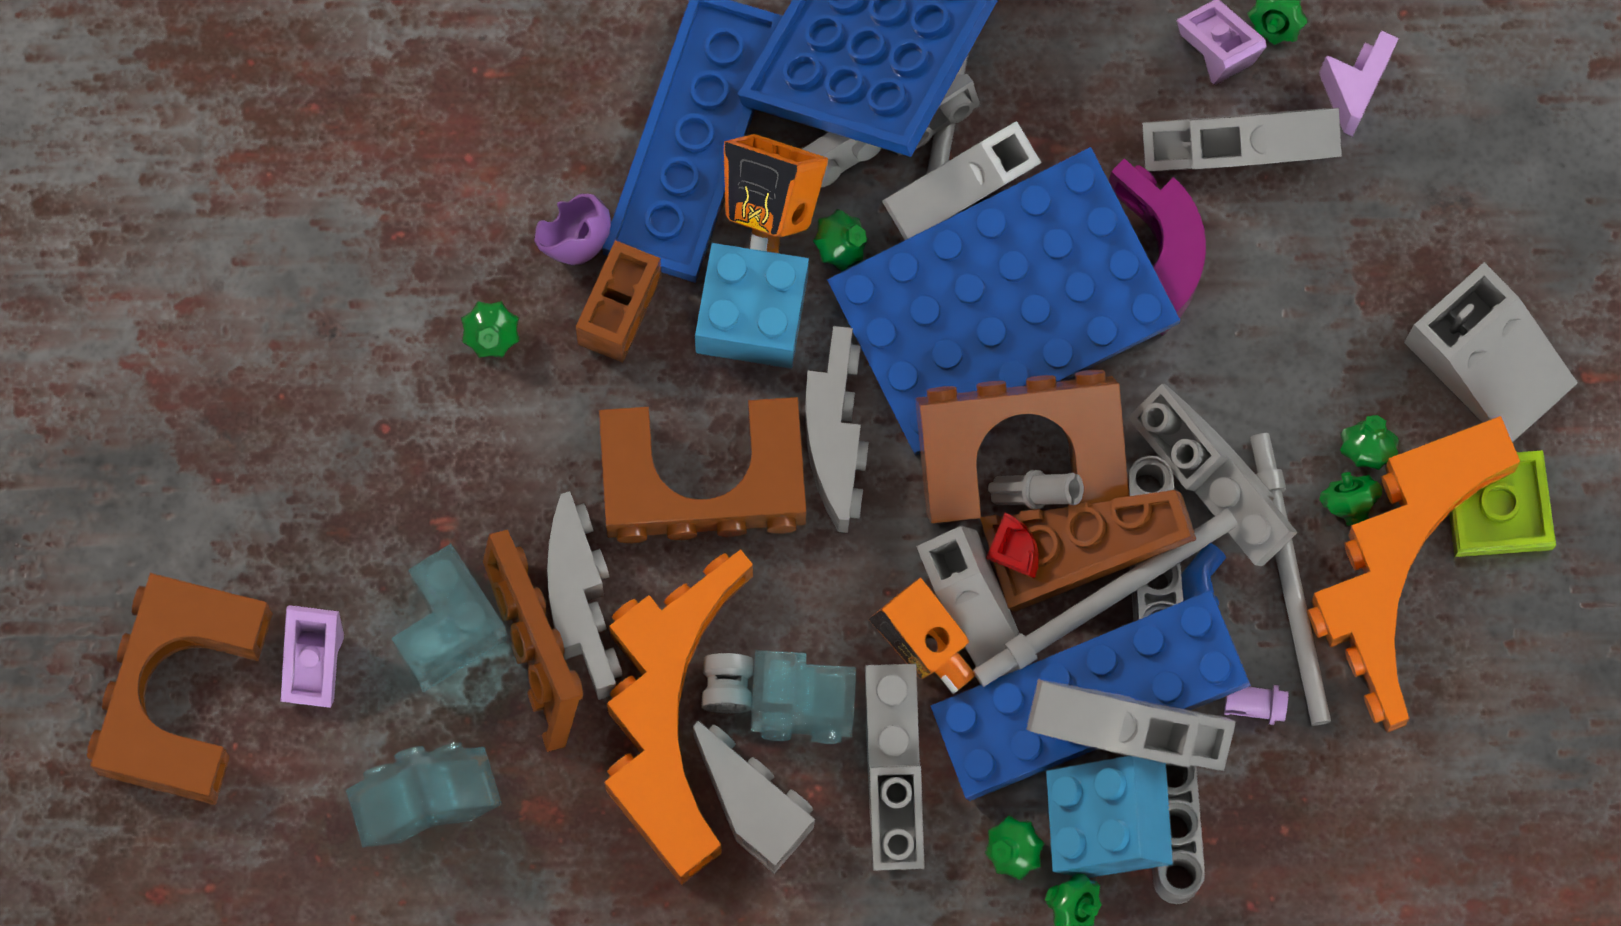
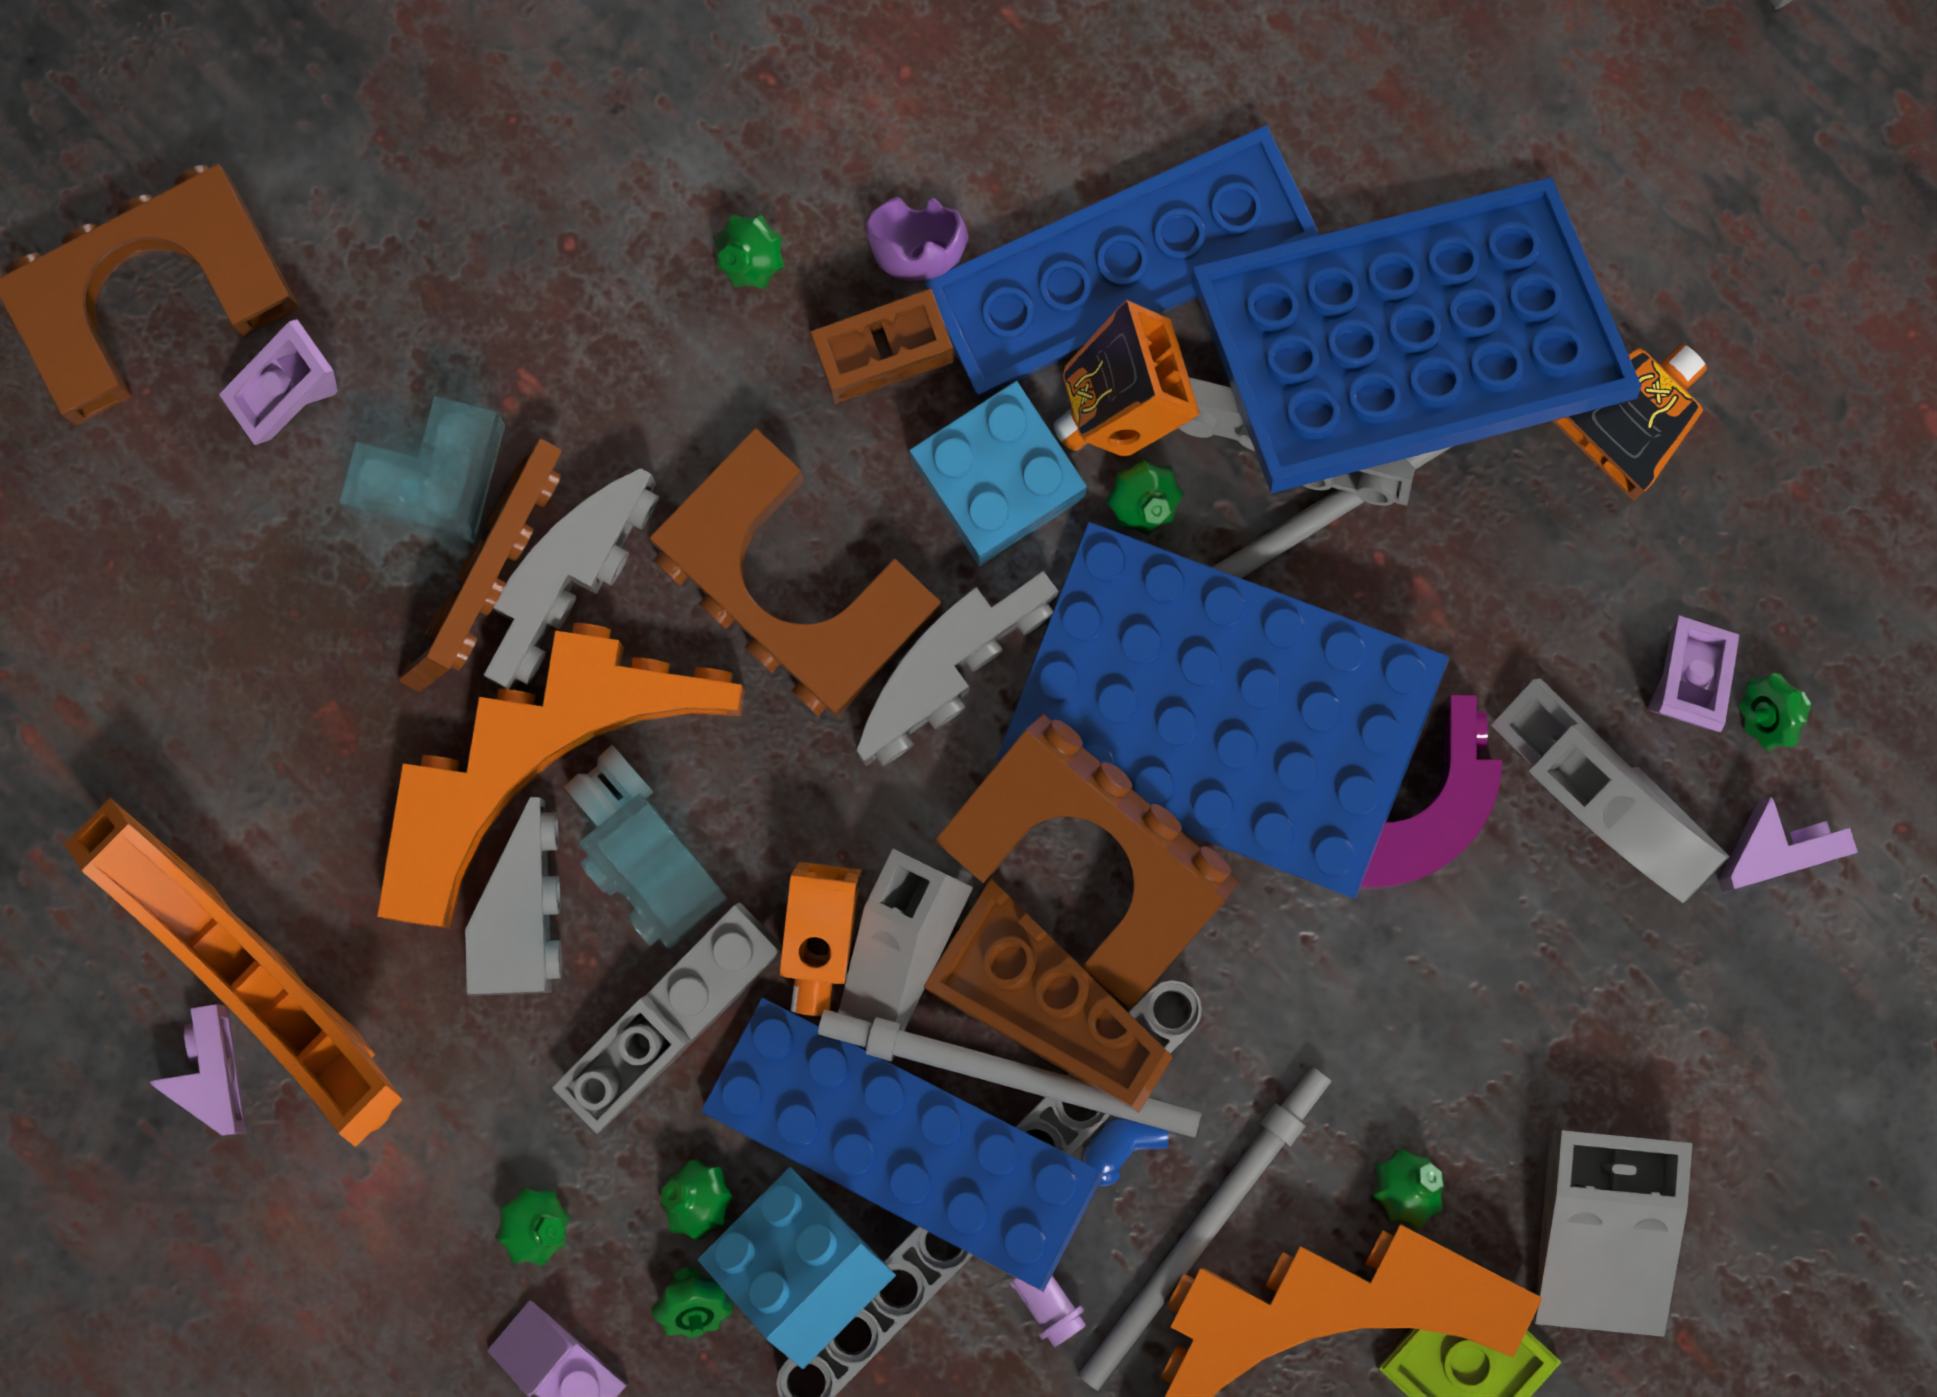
camera: 50 degrees right, 10 degrees up
clear light blue brick [346,743,502,848] -> none
light grey slope [882,121,1041,240] -> none
red tile [986,513,1039,579] -> none
light grey axle [988,470,1084,509] -> none
light grey slope [1026,679,1236,771] -> none
light grey slope [1128,384,1298,566] -> none
green piece [1319,472,1382,526] -> none

